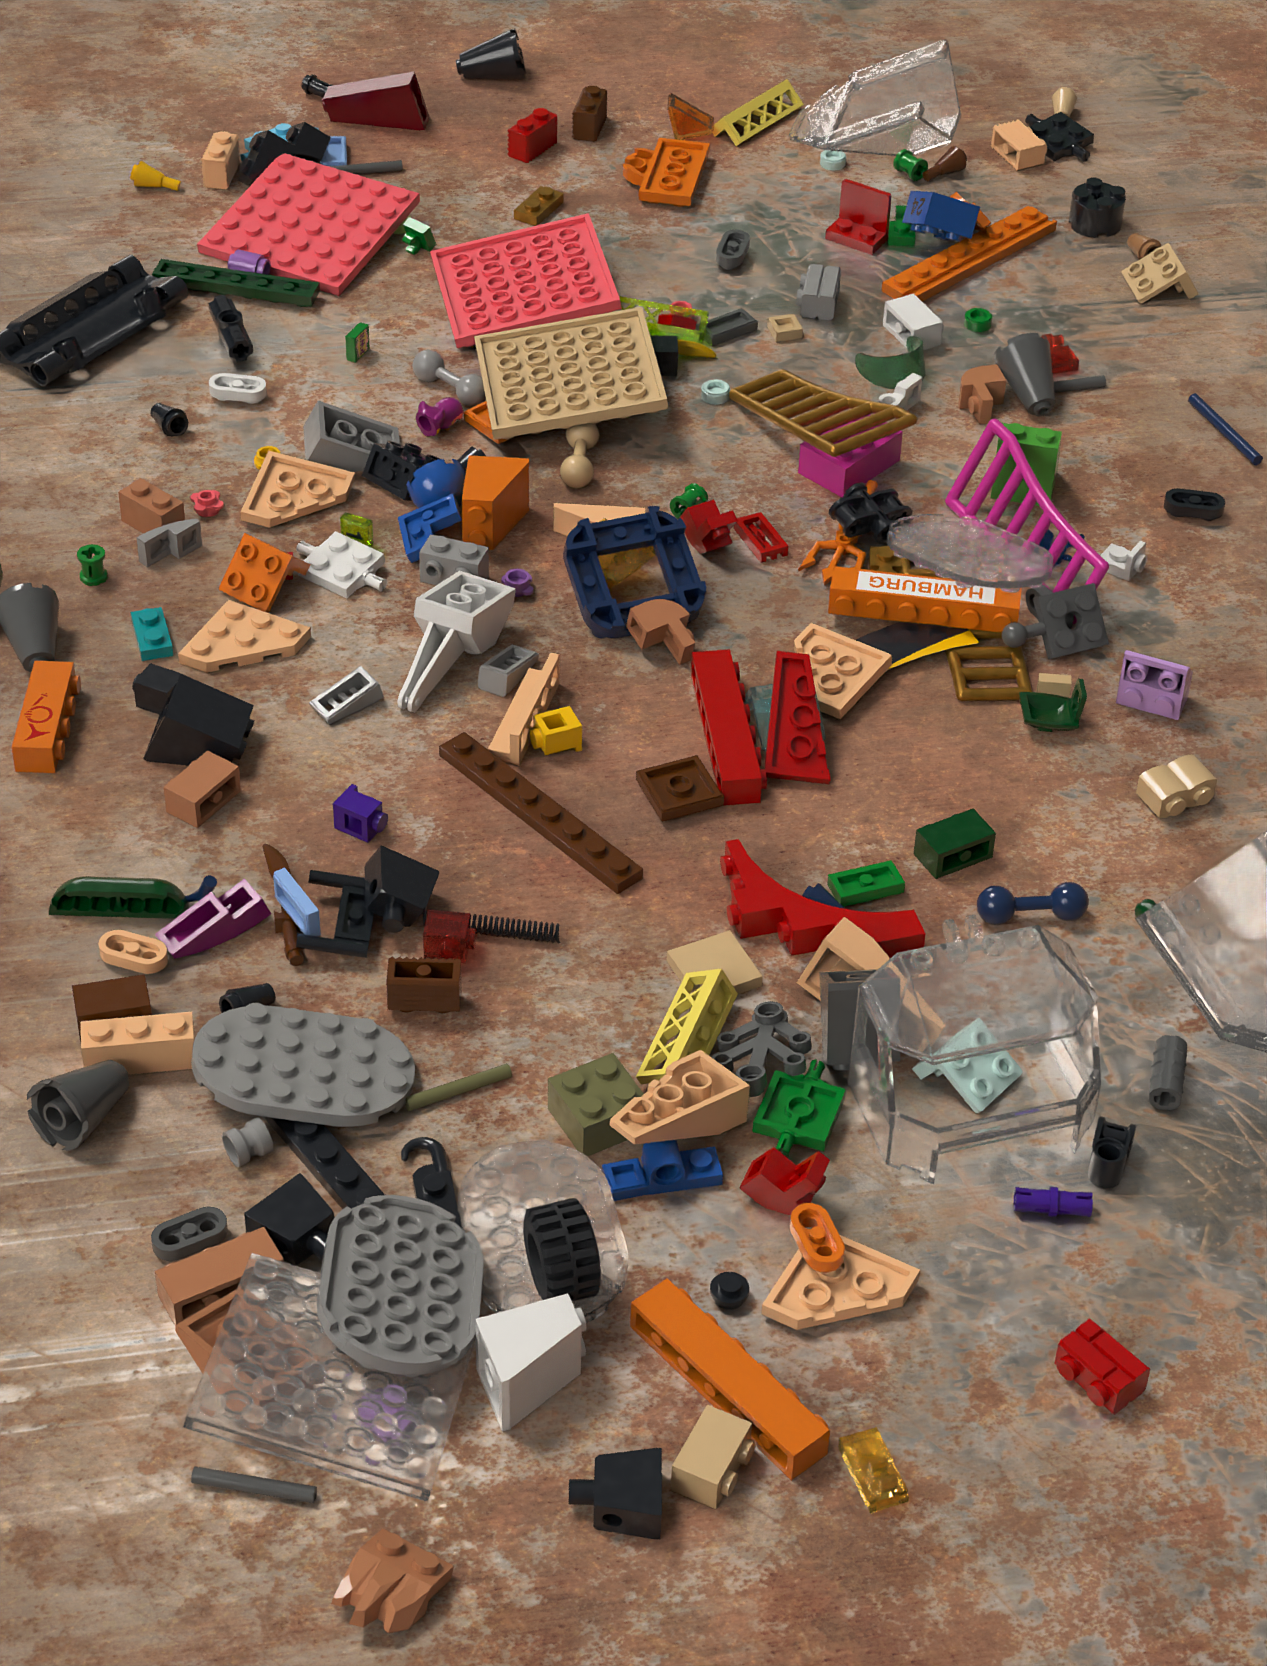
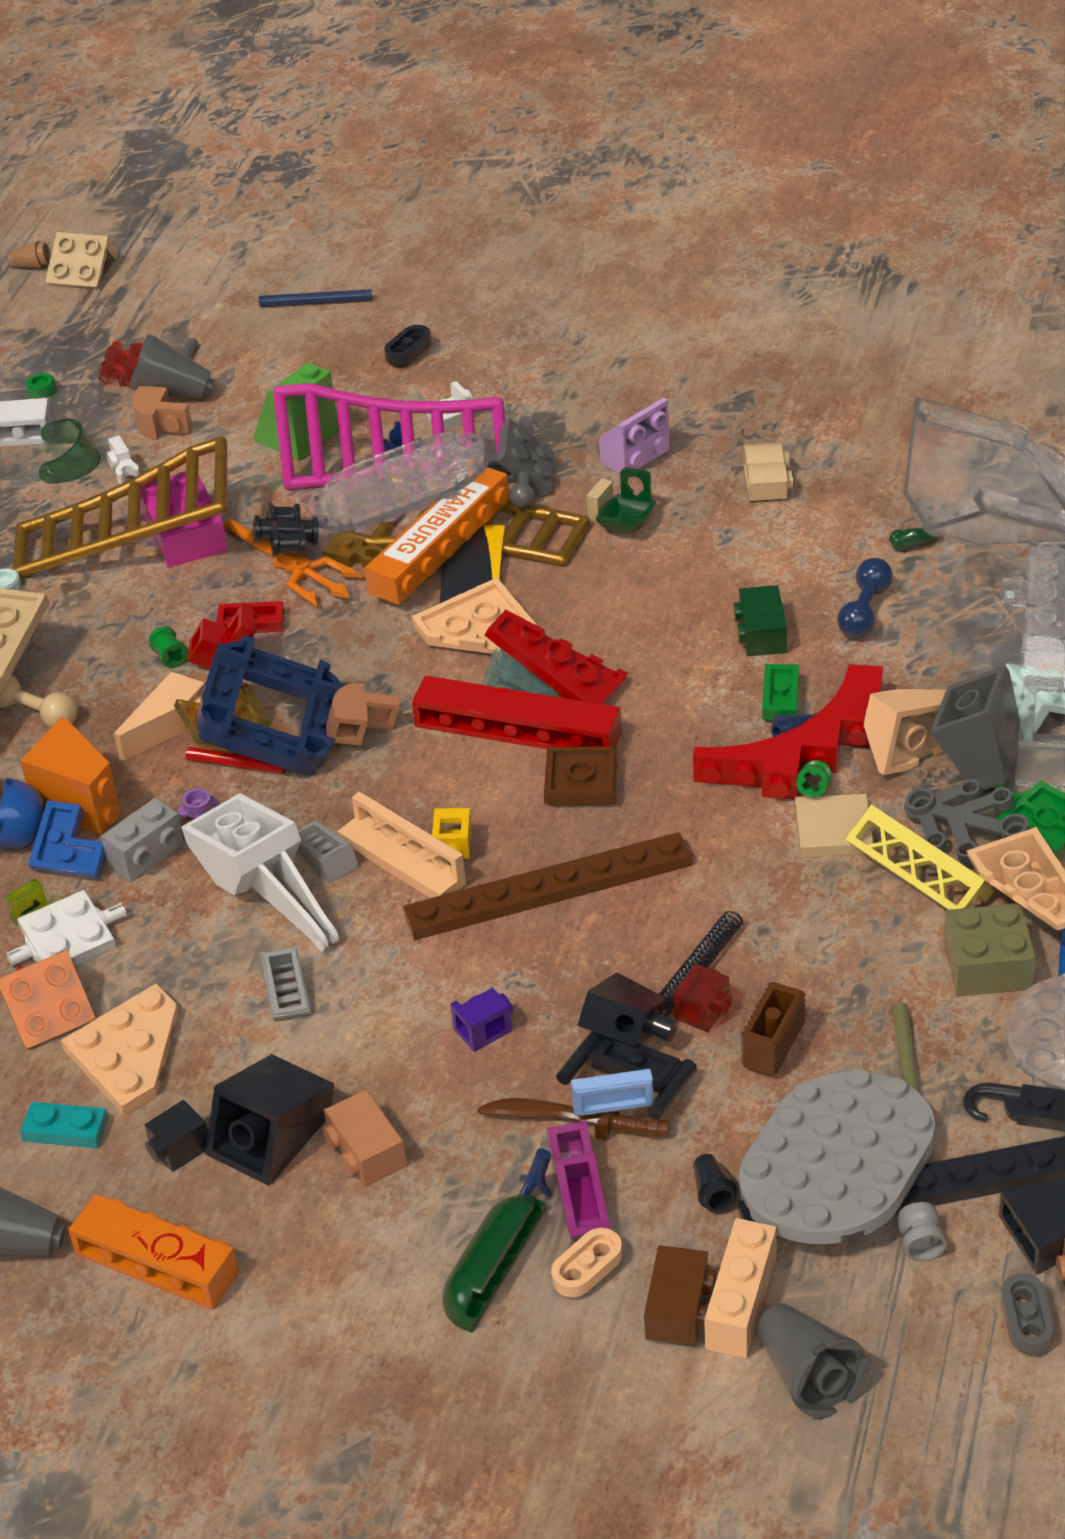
camera: 60 degrees left, 0 degrees up
none -> green bush [796,760,832,798]

